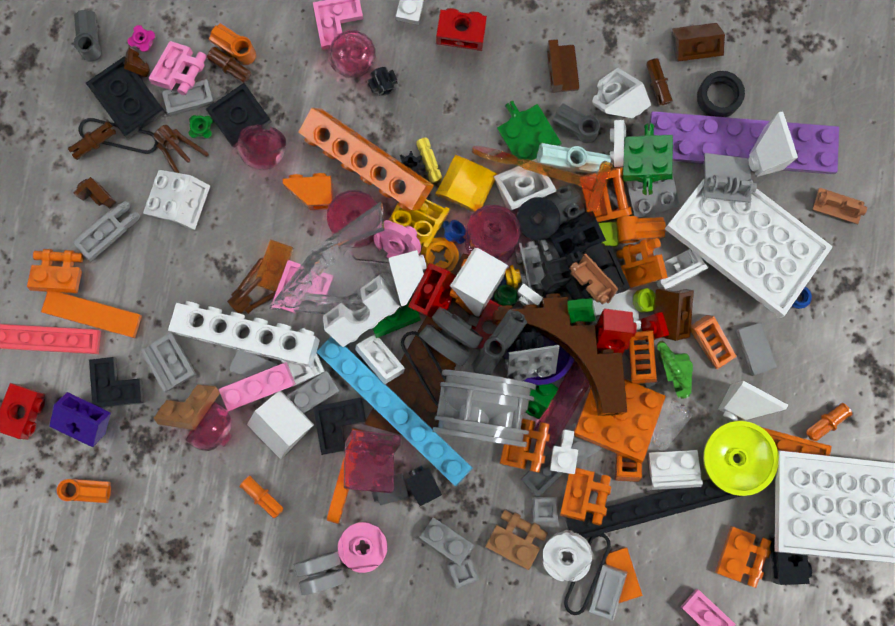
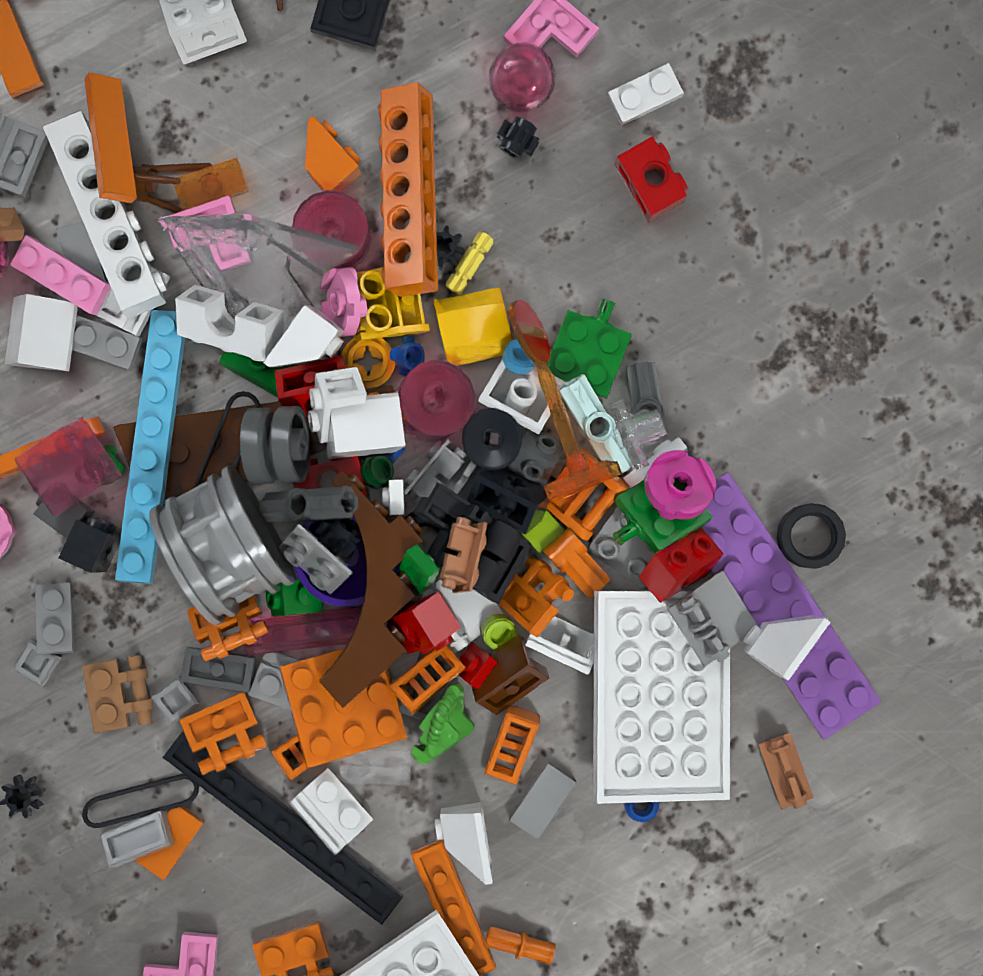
camera: 55 degrees right, 5 degrees up
clear pink cylinder [238,125,286,170] -> none
black plate [313,398,366,455] -> none
white plate [355,334,405,385] -> none
yellow plate [504,265,522,289] -> none
white plate [543,530,593,582] -> none
reddish brown panel [546,39,579,93] -> none
white plate [550,430,578,474] -> none
white slope [592,68,651,118] -> none
reddish brown axle [646,58,673,106] -> none
reddish brown panel [672,23,725,62] -> none
neon yellow dish [703,421,779,496] -> none
none -> orange tile [84,72,137,203]
none -> white bracket [308,367,367,443]
none -> dark azure tile [502,339,538,374]
none -> clear plant [610,399,668,470]
none -> red brick [638,528,724,603]
none -> dark pink plate [644,450,716,520]

